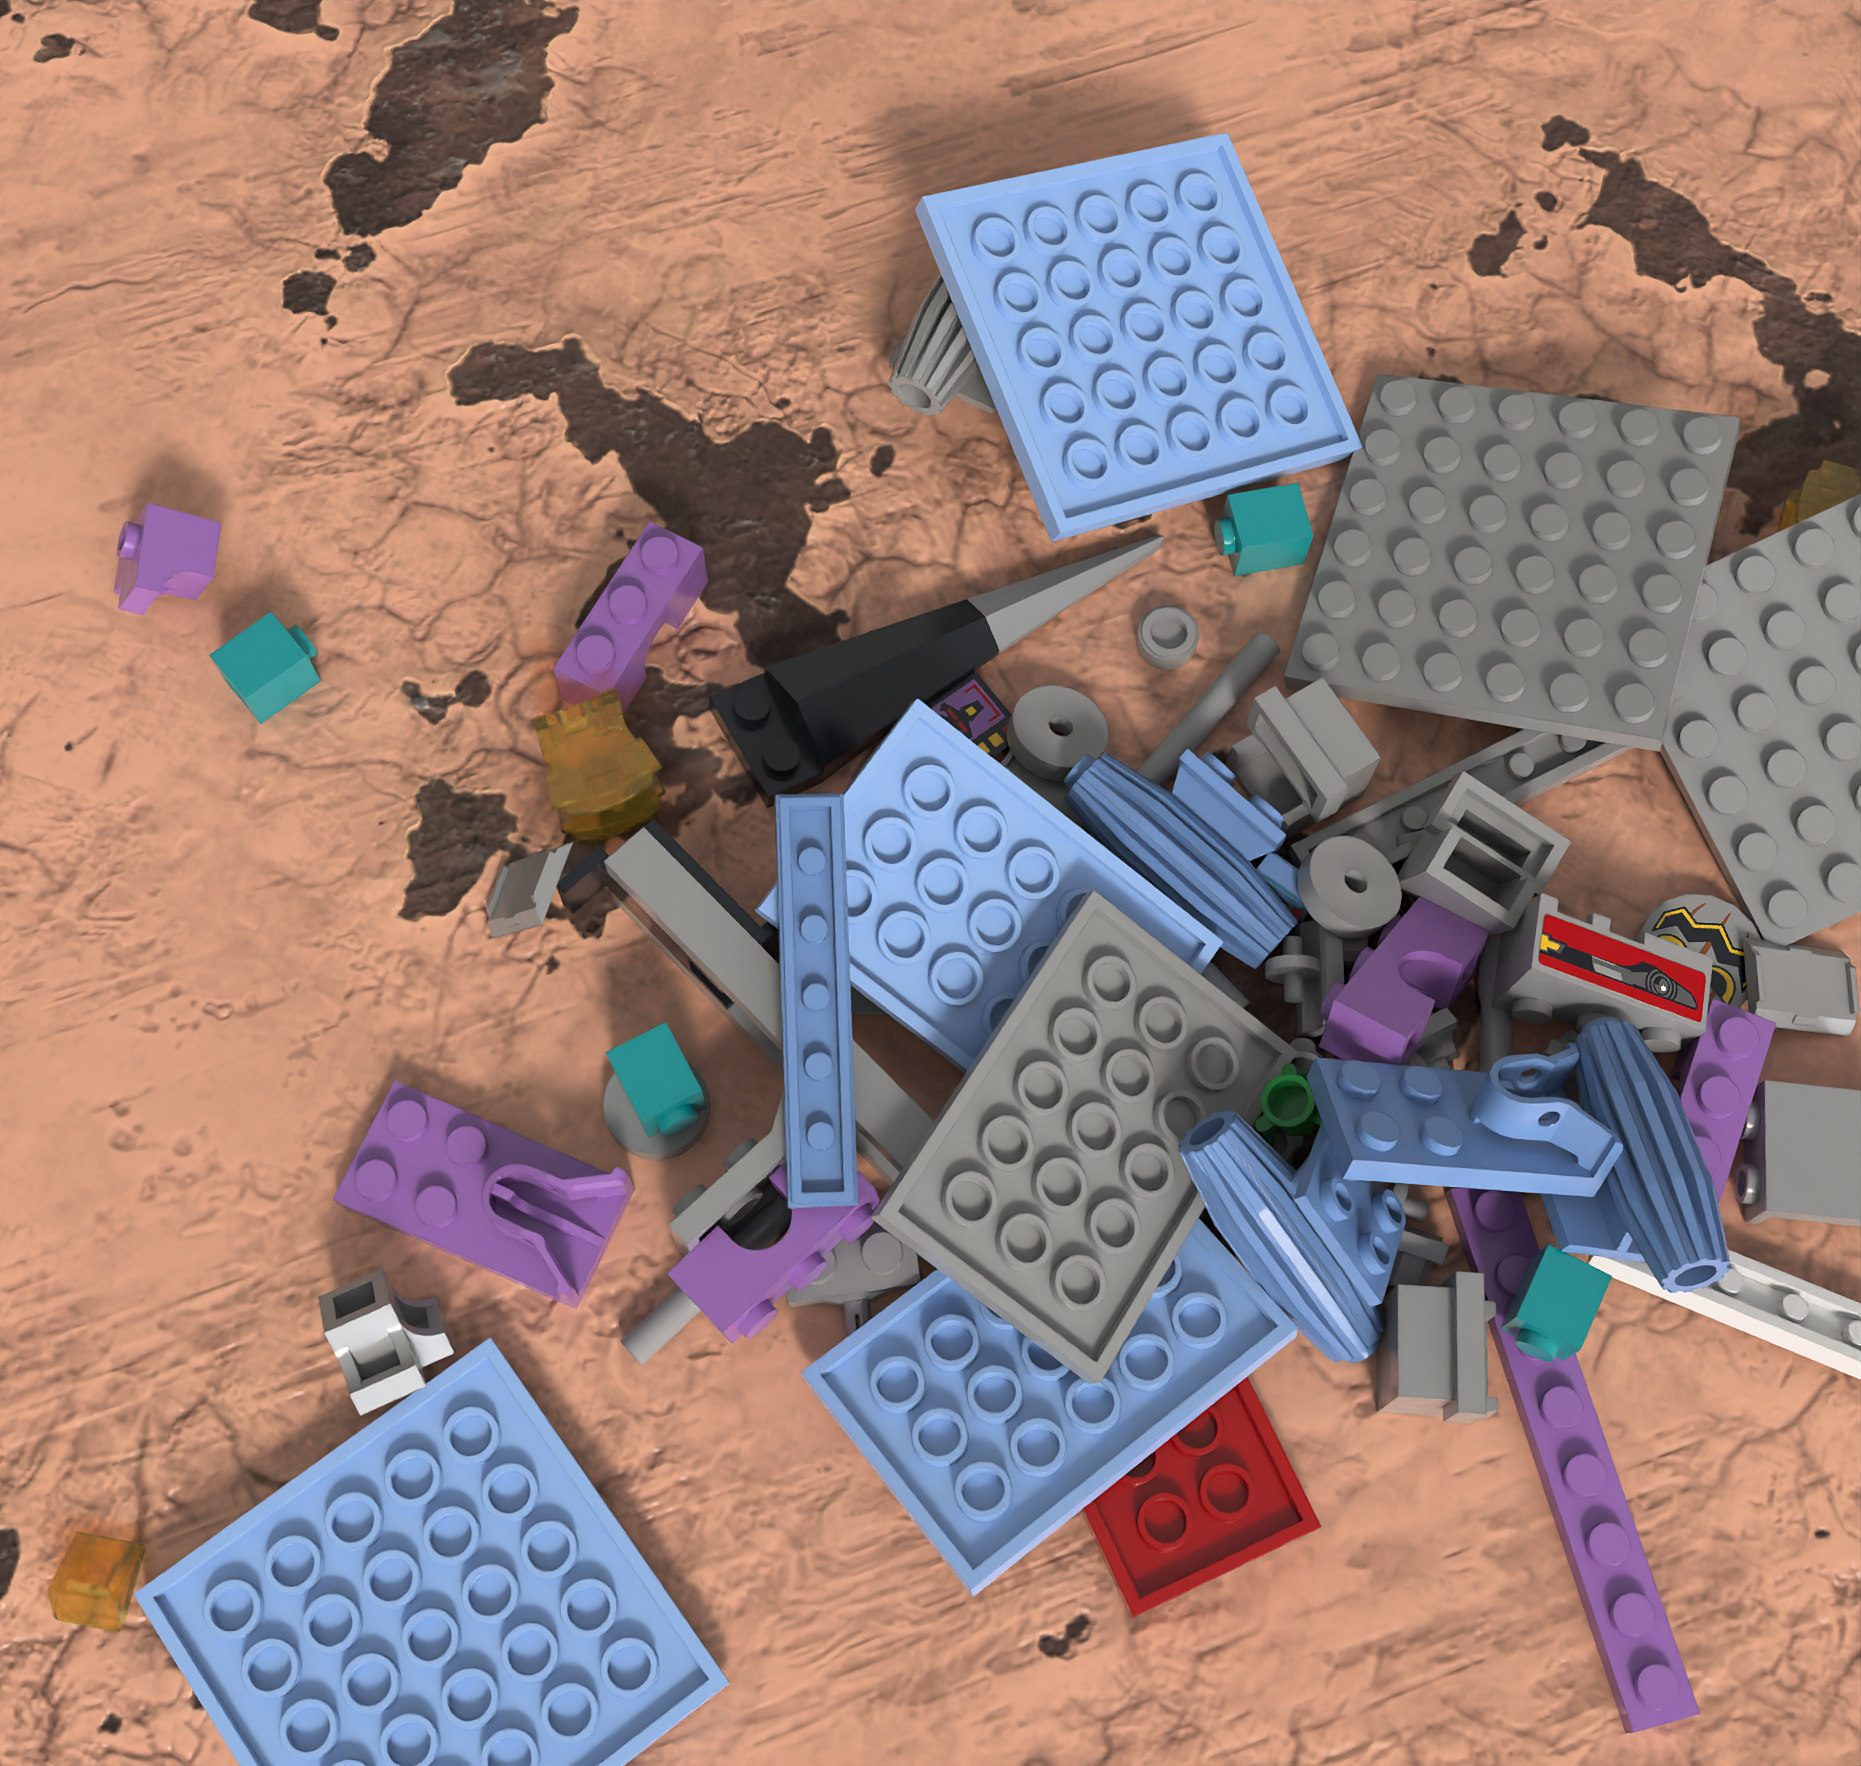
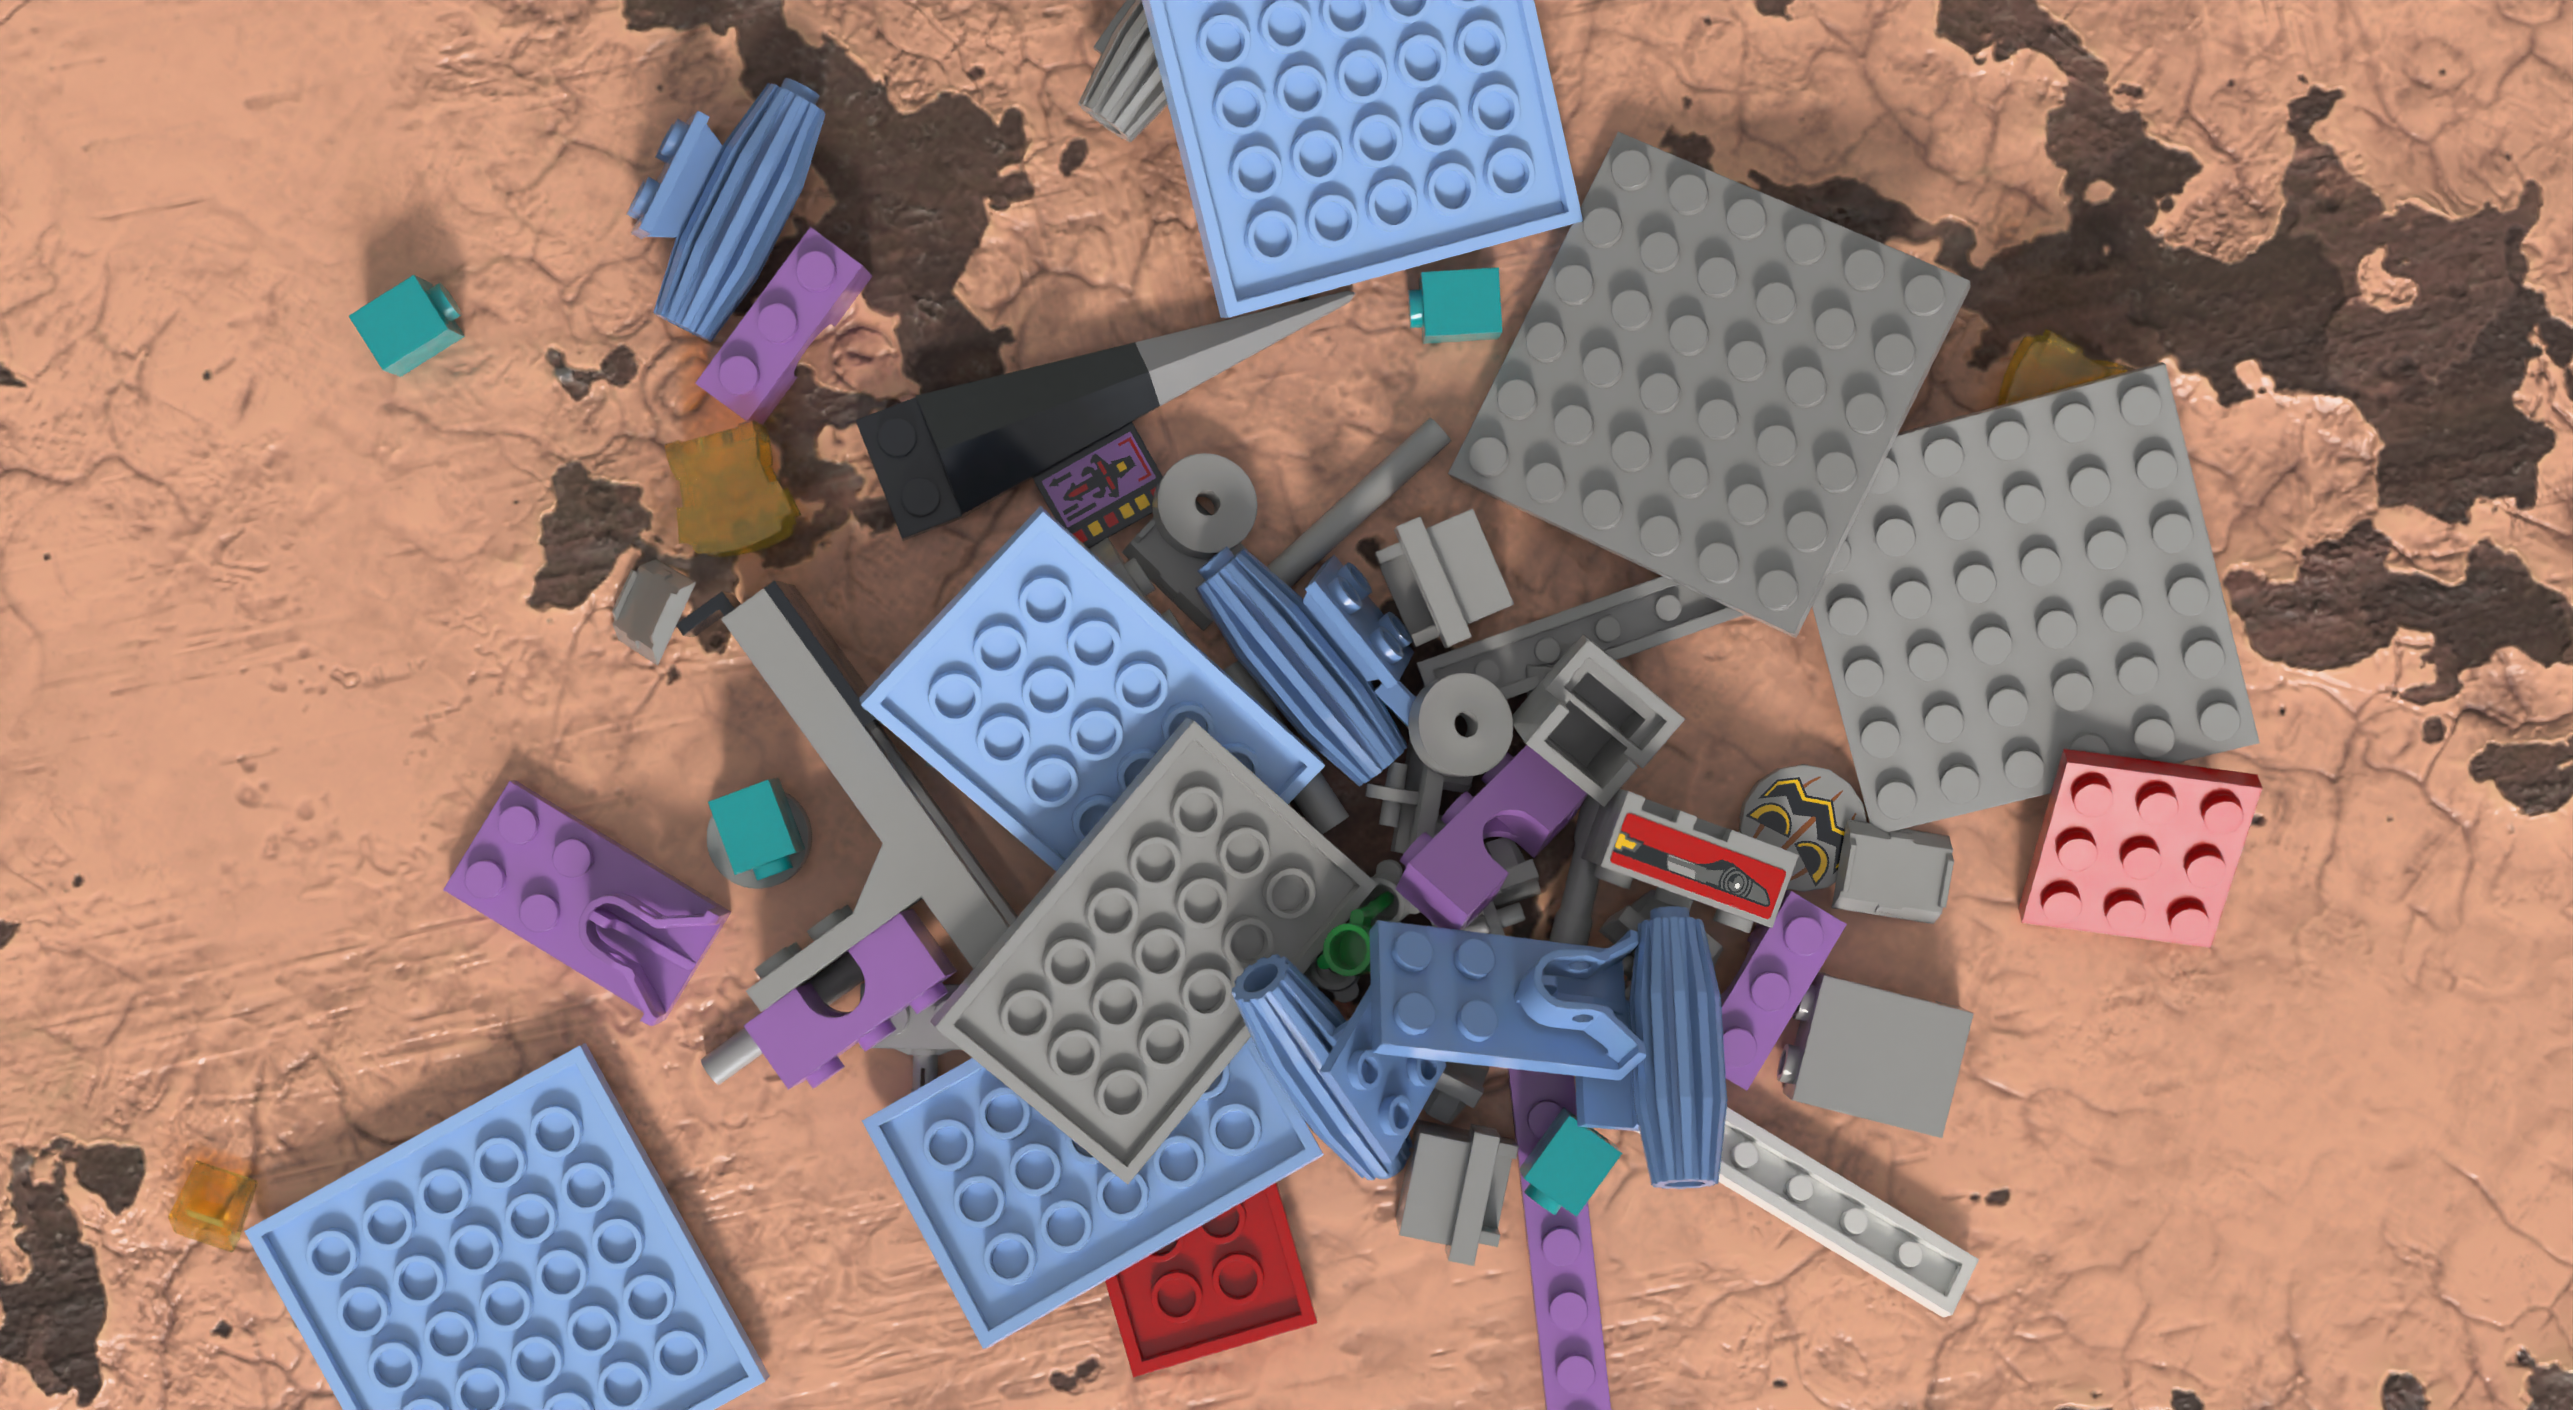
camera: 15 degrees right, 20 degrees up
medium lavender brick [113,503,221,616] -> none
light grey brick [318,1269,454,1416] -> none
medium blue tile [774,794,858,1209] -> none
light grey tile [1136,606,1199,670] -> none
none -> medium blue plate [626,78,825,342]

